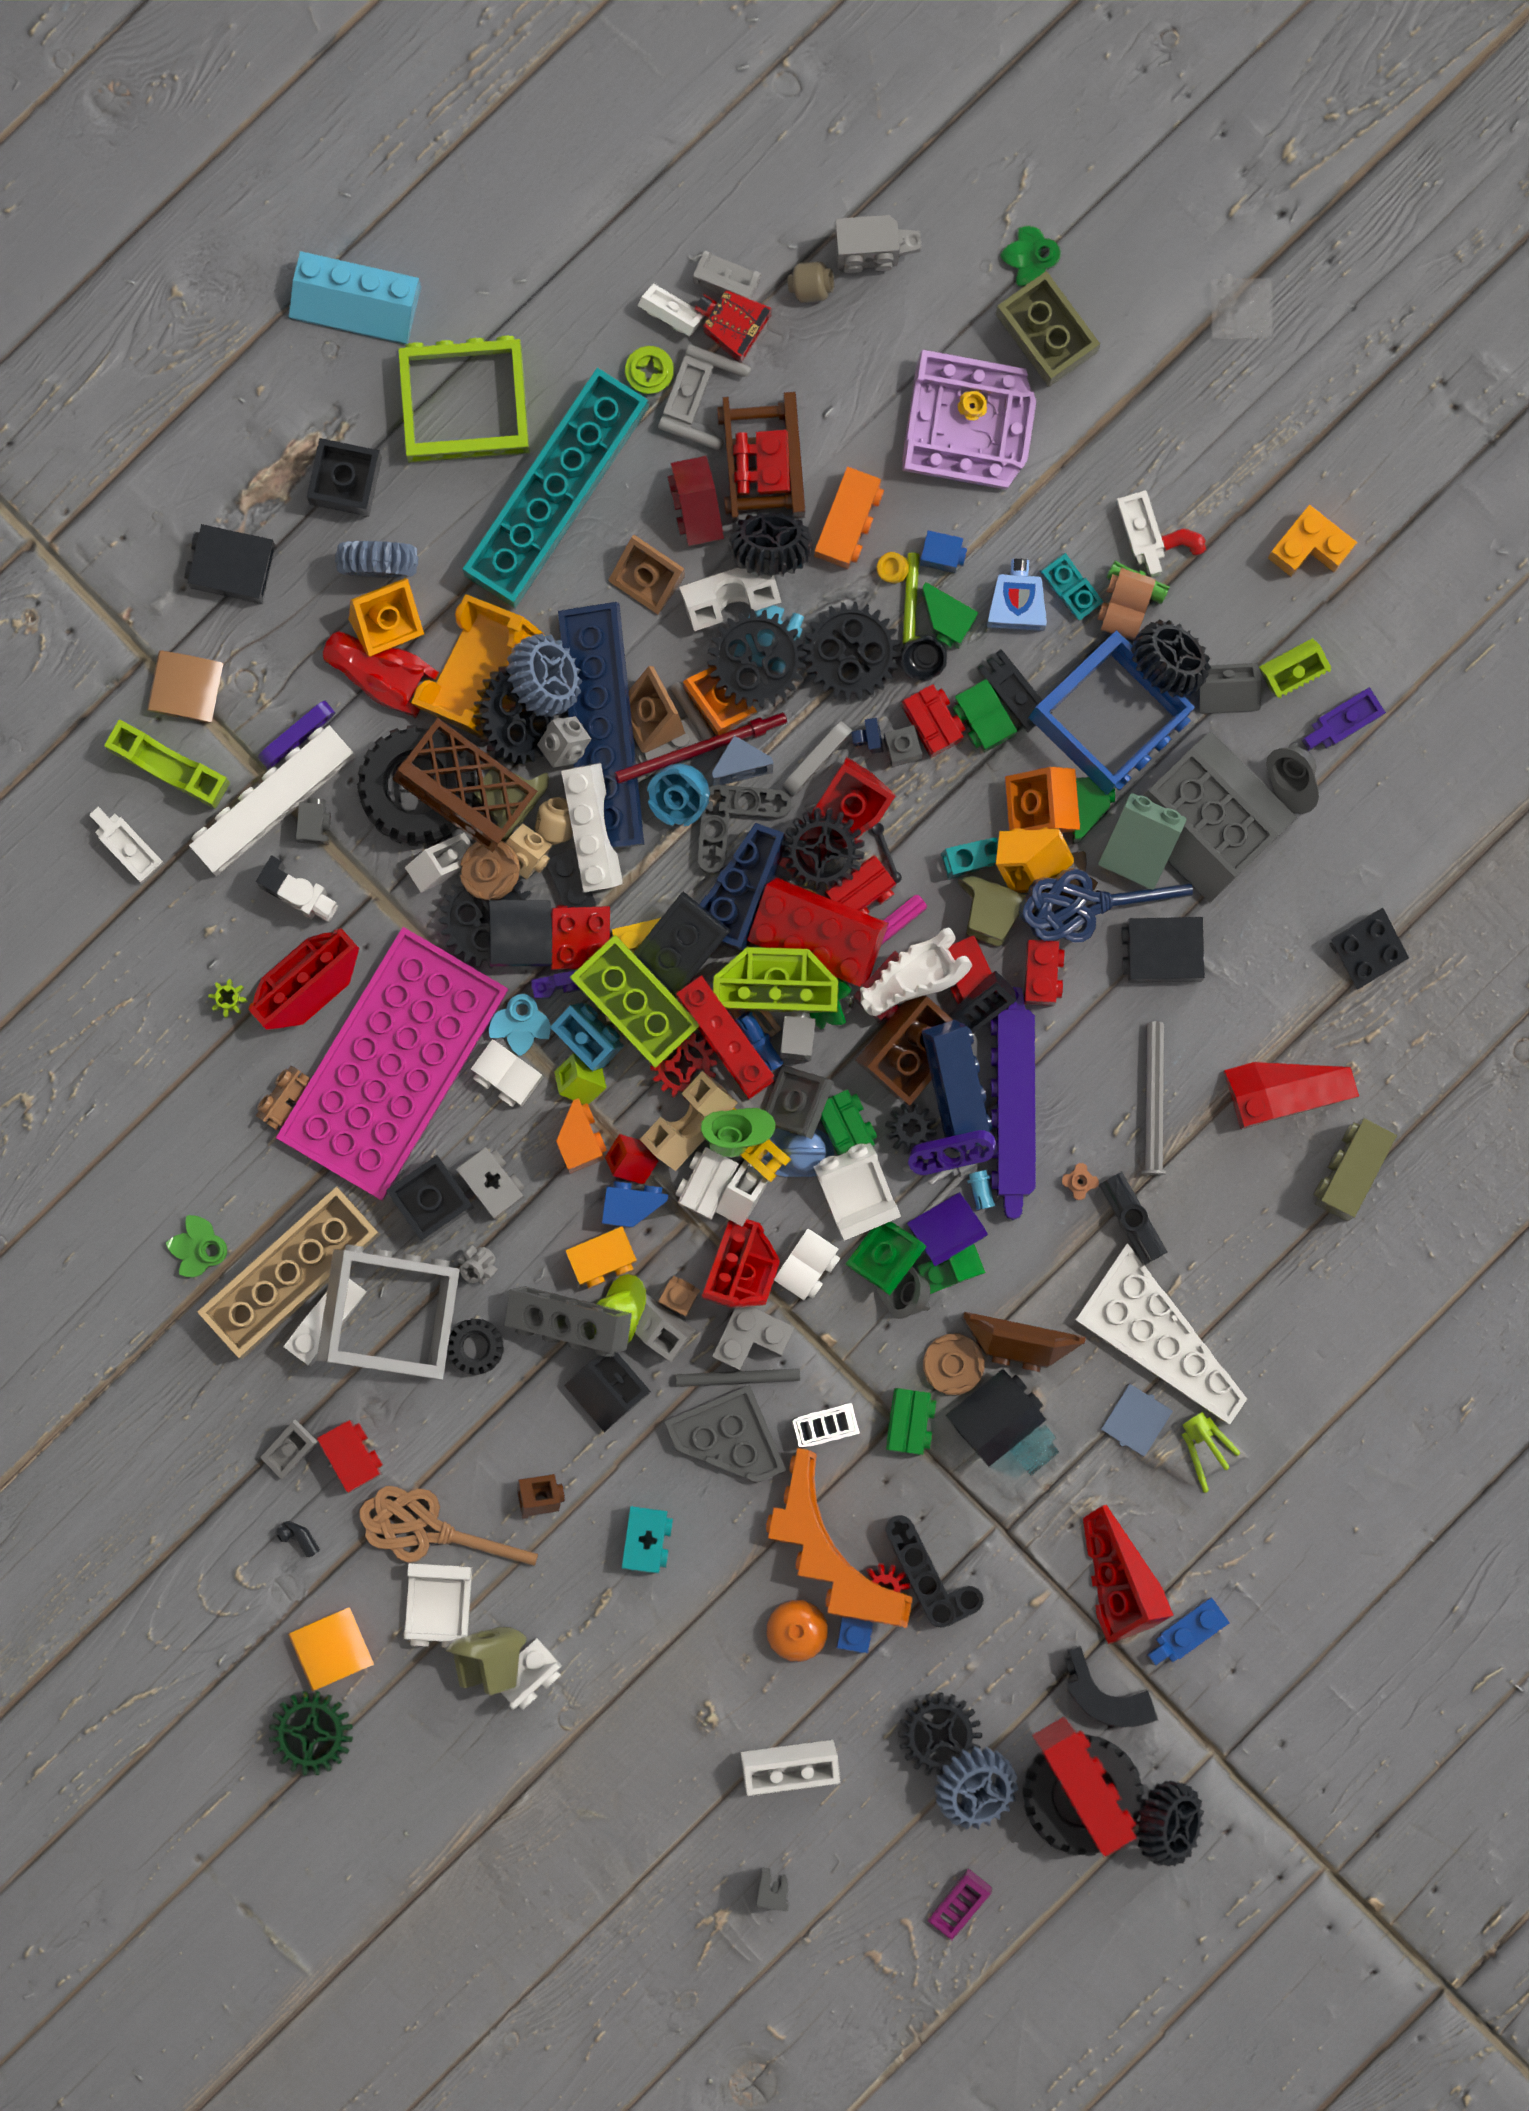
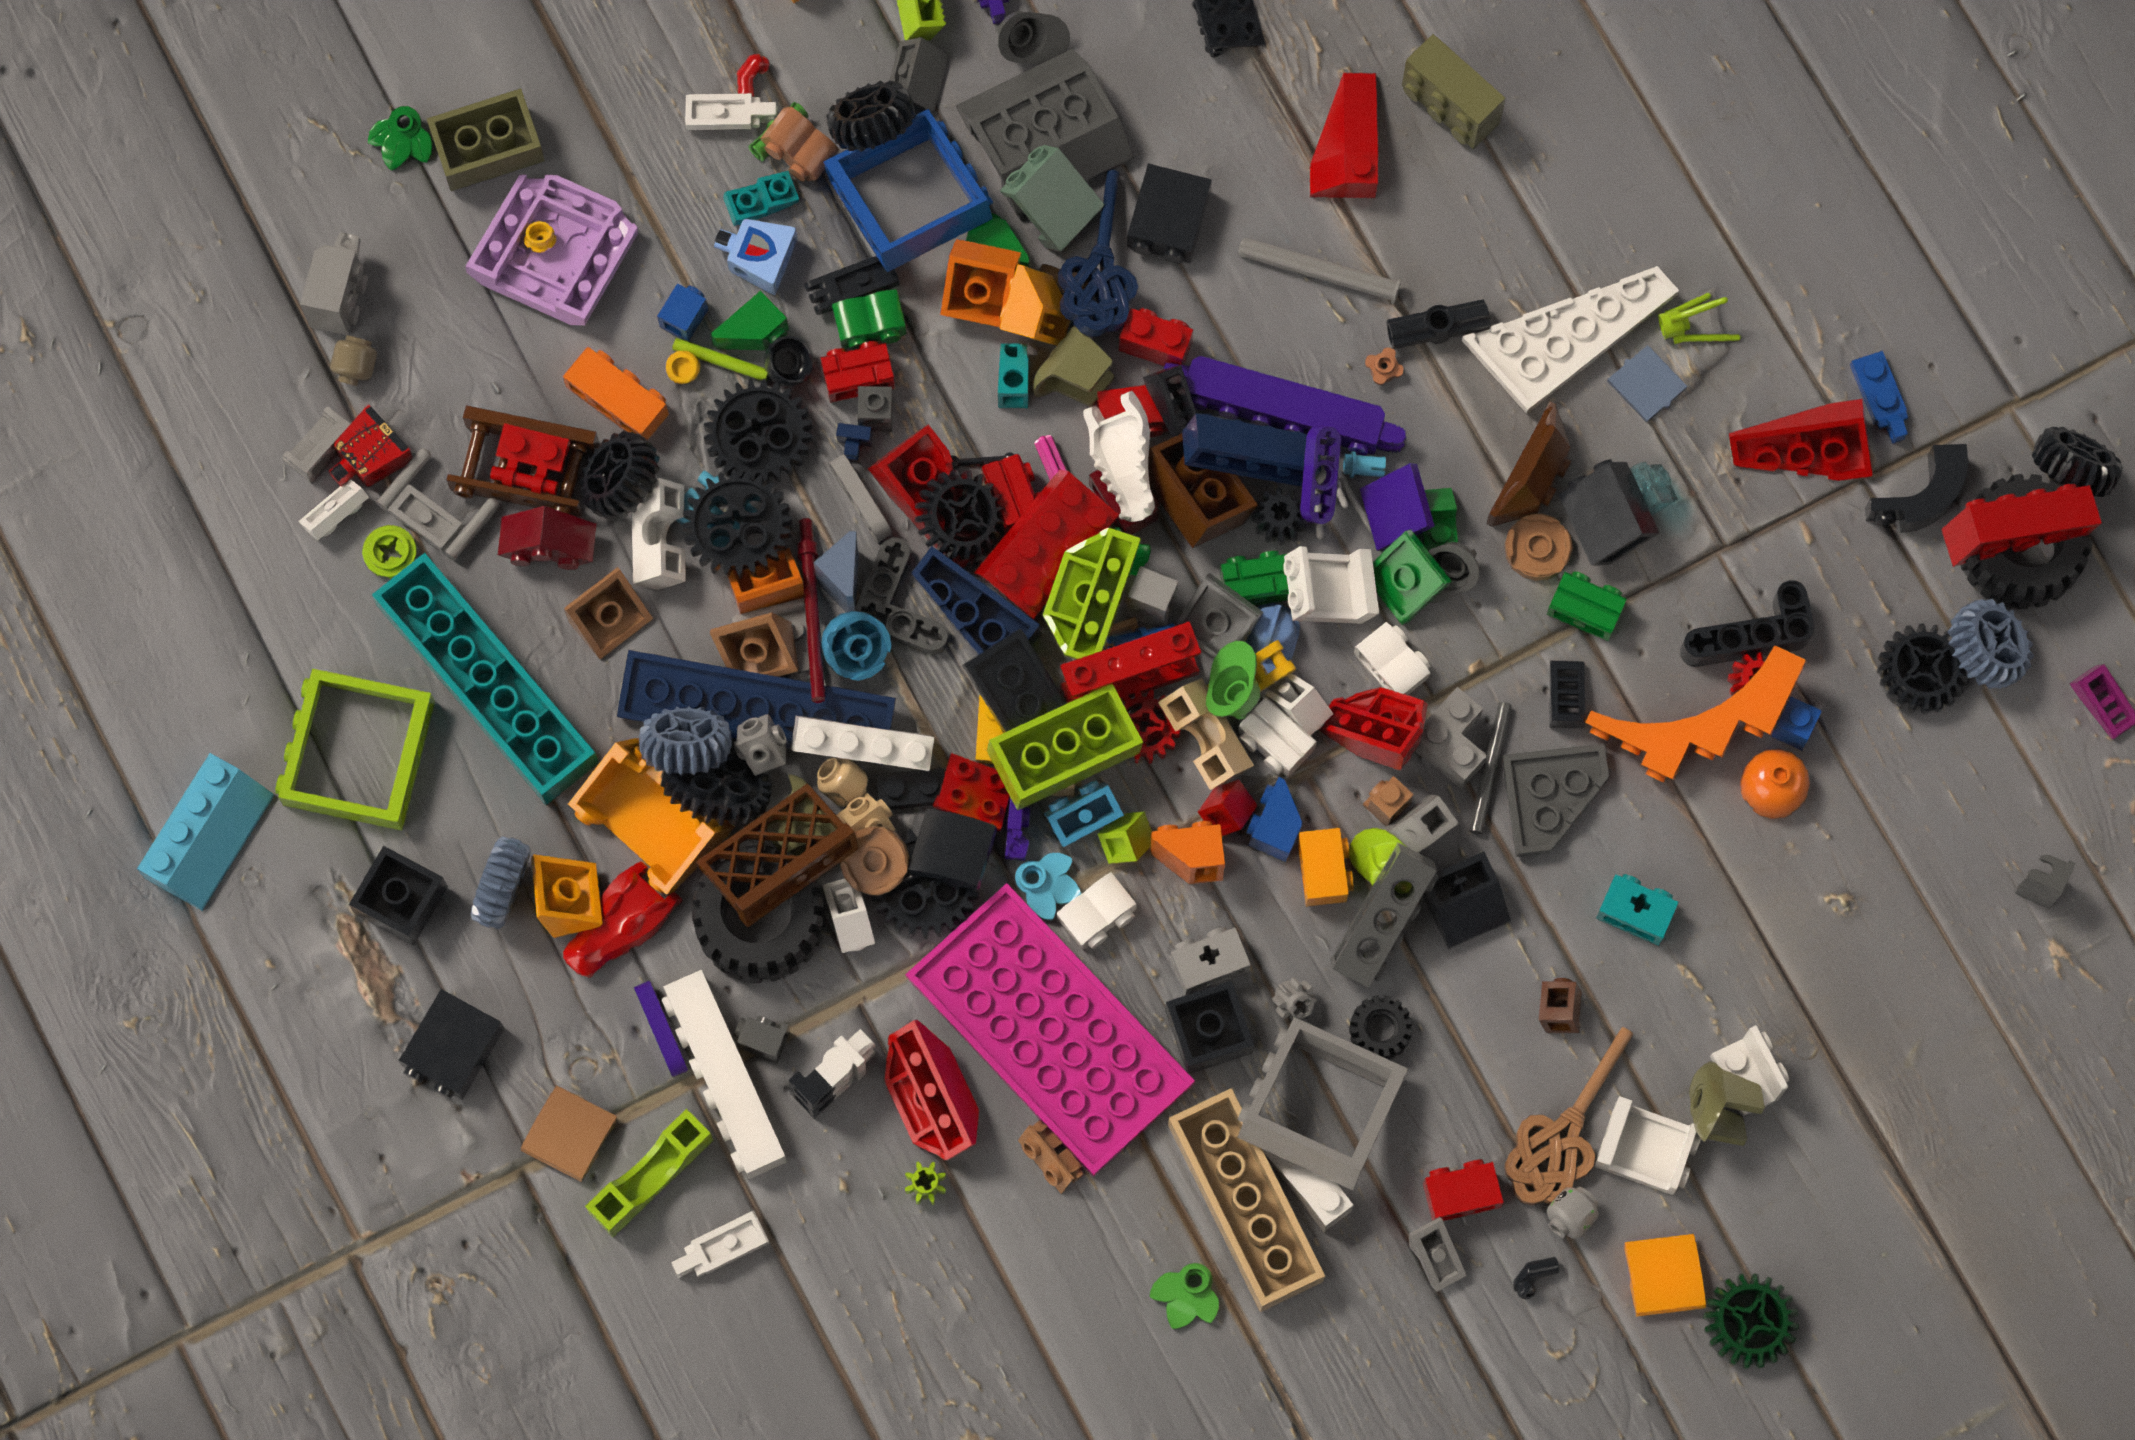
camera: 70 degrees left, 10 degrees down
white brick [741,1740,840,1796] -> none
none -> light grey head [1547,1187,1599,1239]

